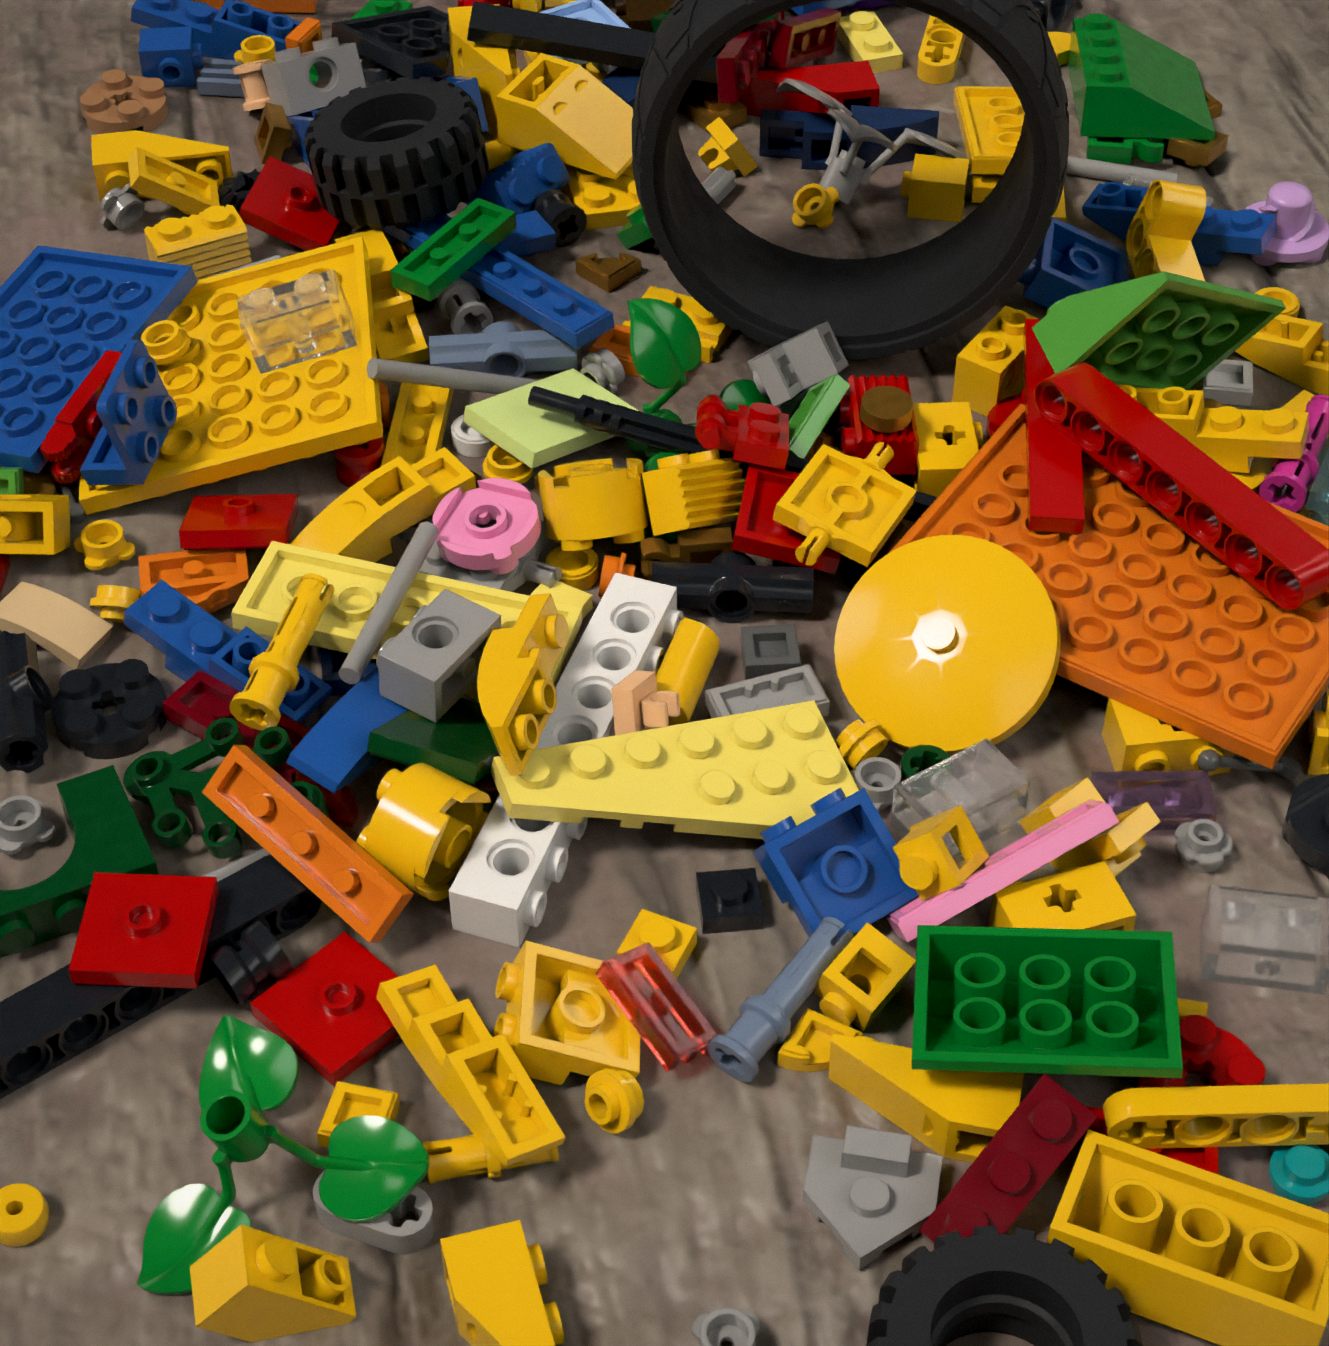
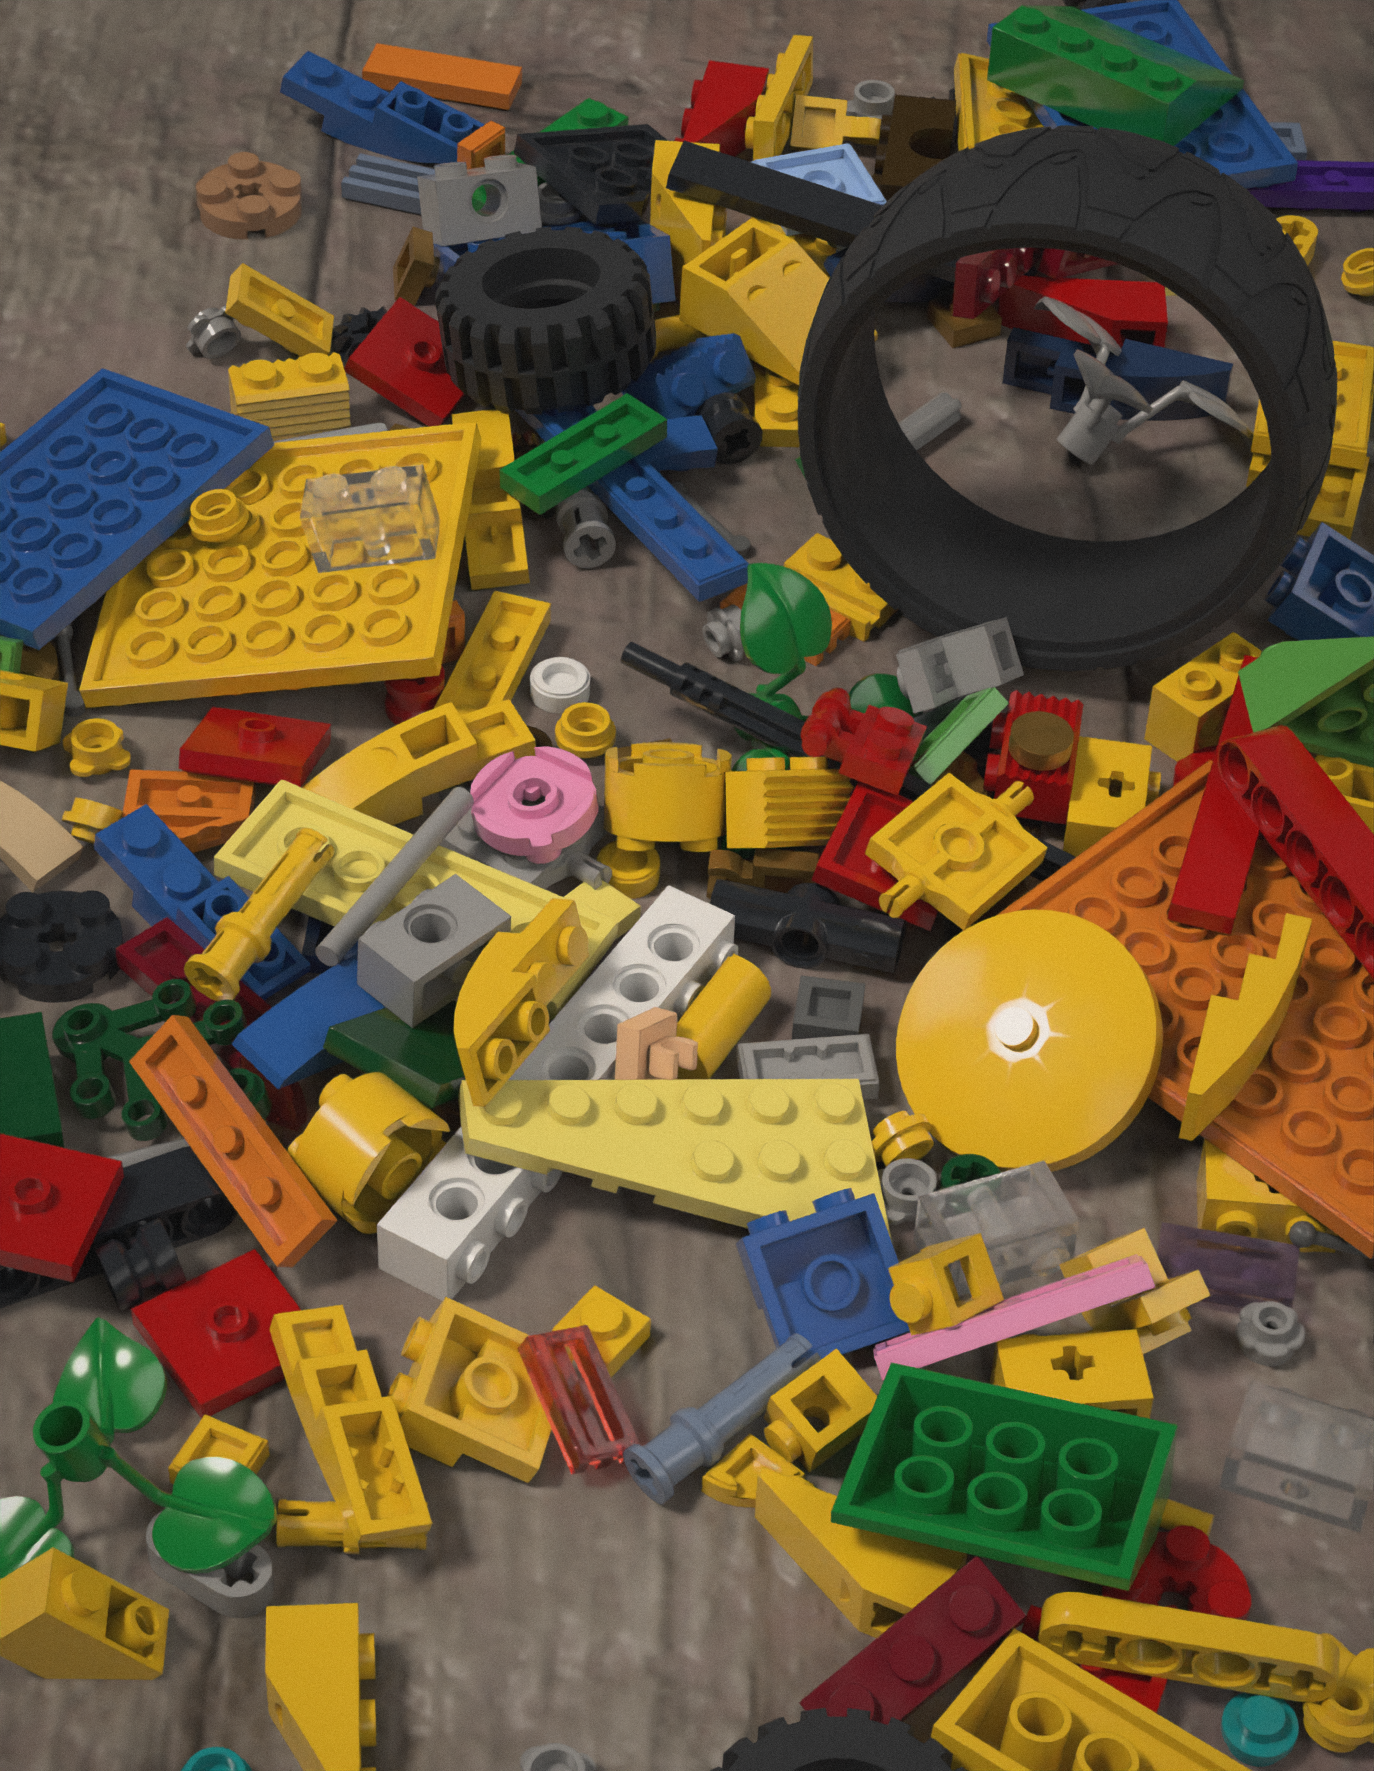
camera: 10 degrees right, 0 degrees up
red hinge [40,350,122,485] -> none
blue bracket [80,340,178,485] -> none
yellow slope [91,130,233,203] -> none
blue brick [138,26,204,88] -> none
light nougat bush [232,59,271,111] -> none
yellow plate [234,35,276,64] -> none
light grey bar [367,358,538,394] -> none
sand blue piece [429,321,577,378] -> none
yellowish green tile [463,368,639,469] -> none
pearl gold tile [575,253,641,293] -> none
yellow plate [584,1068,644,1134] -> none
orange plate [598,552,636,597] -> none
black plate [696,868,763,934] -> none
yellow tile [698,117,758,177] -> none
yellow plate [792,183,840,229] -> none
light grey plate [802,1125,943,1270] -> none
yellow brick [900,153,969,223] -> none
none -> yellow slope [1179,913,1312,1141]

